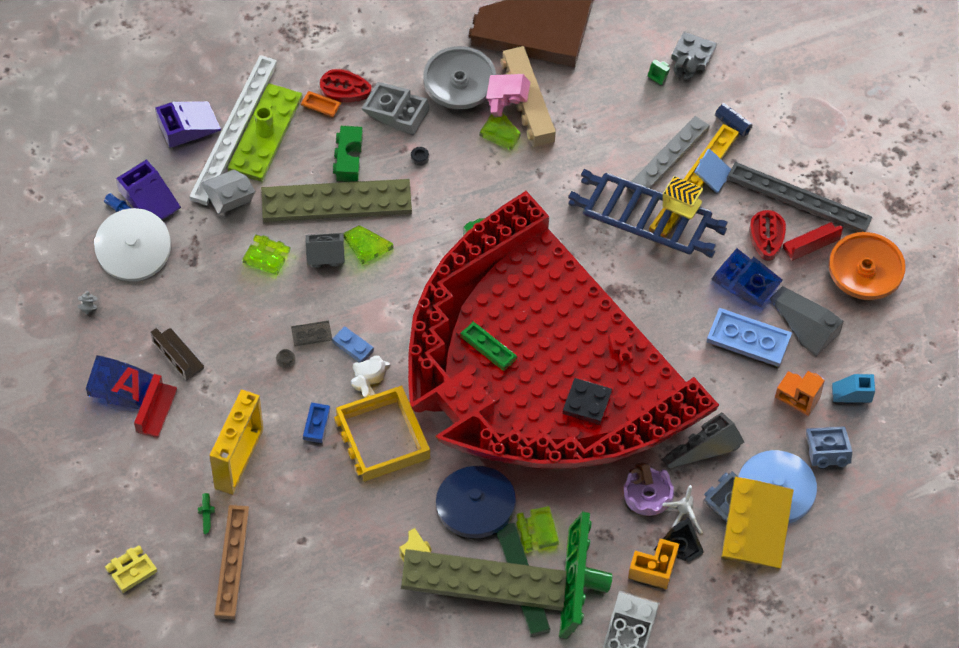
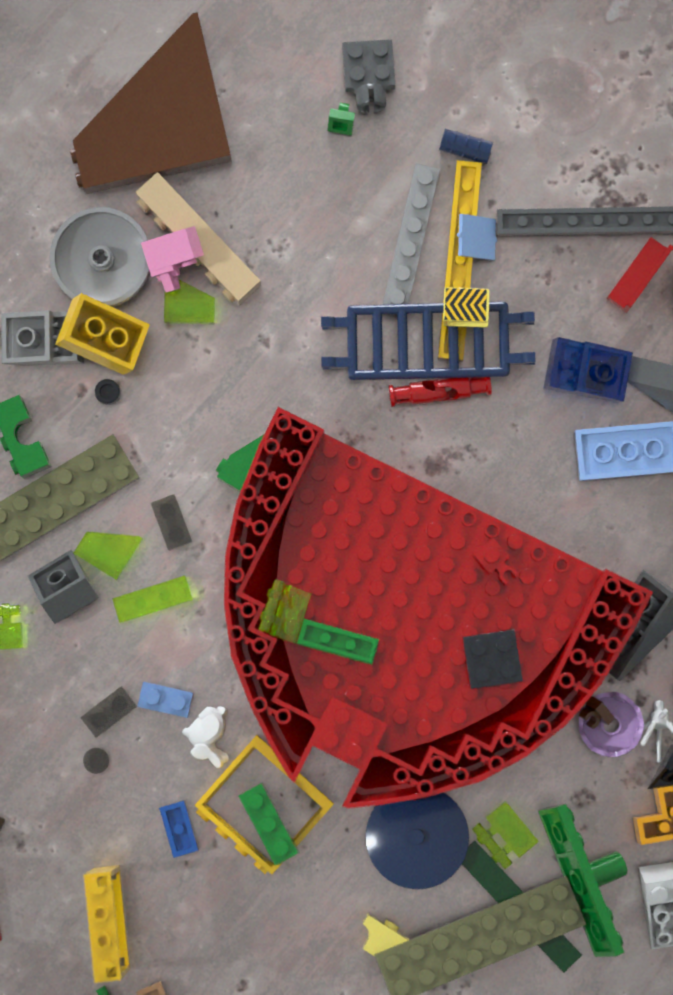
camera: 25 degrees left, 25 degrees up
red piece [749,210,786,261] -> none
none -> yellow brick [55,293,150,375]
none -> clear neon green tile [112,575,193,623]
none -> clear smoke plate [151,494,193,551]
none -> green arch [238,783,300,866]
none -> clear neon green plate [259,580,311,643]
none -> red piece [388,377,492,407]

